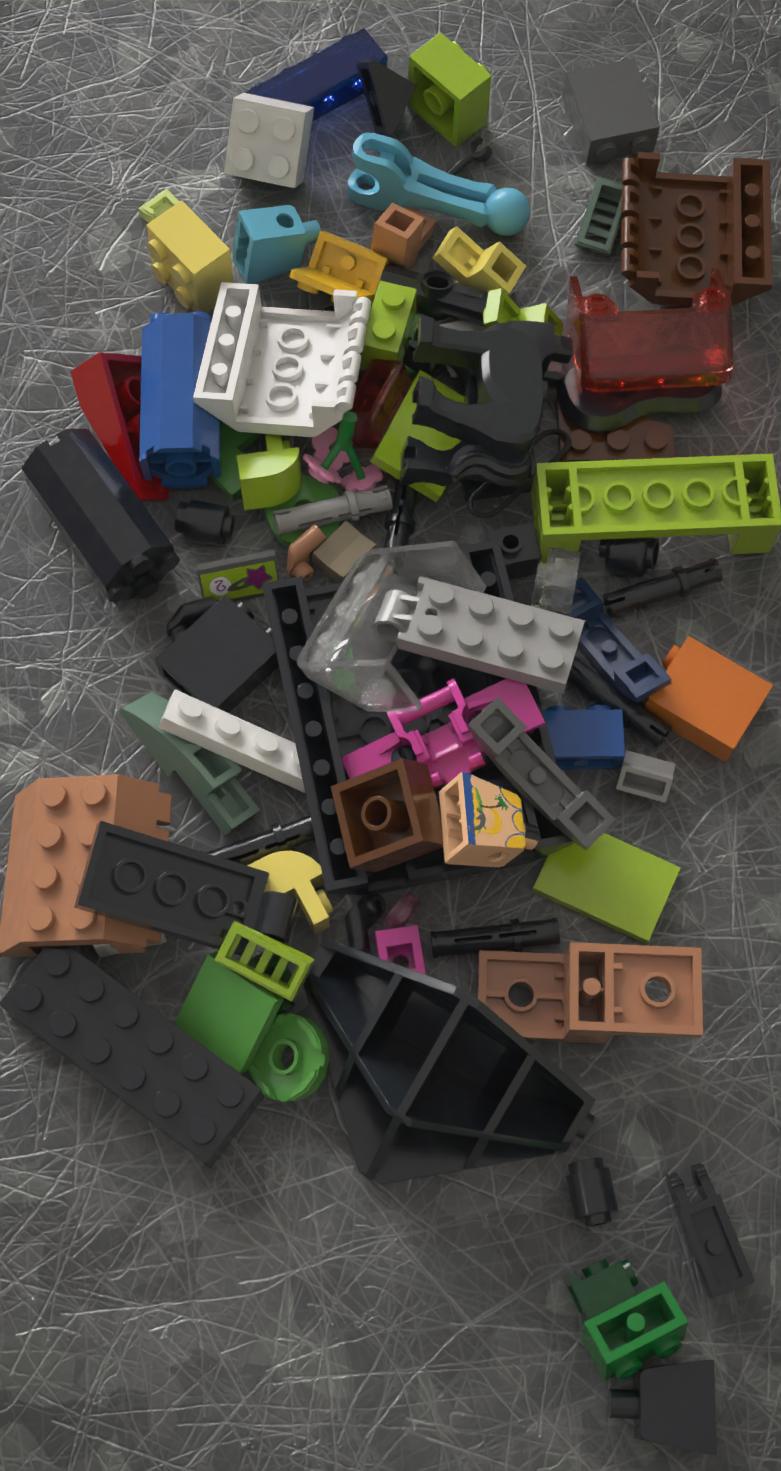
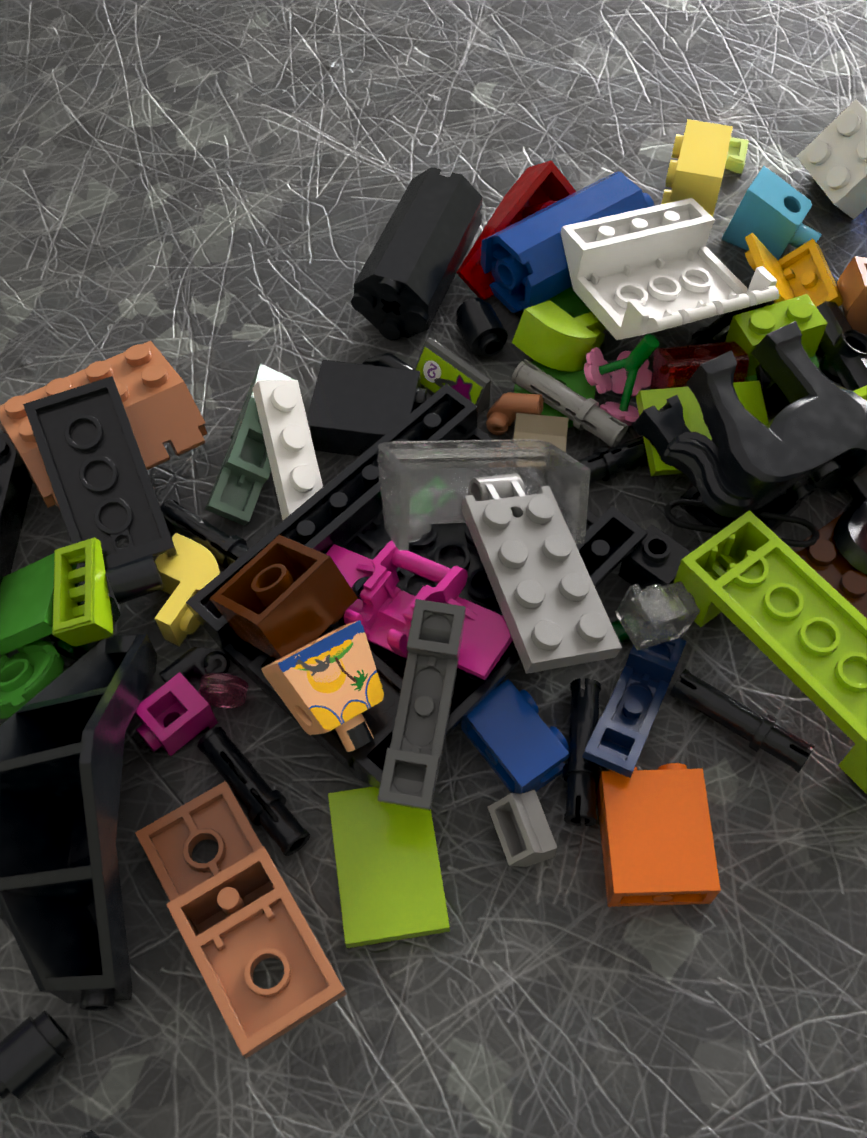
camera: 60 degrees right, 10 degrees down
black head [599,537,660,577] -> none

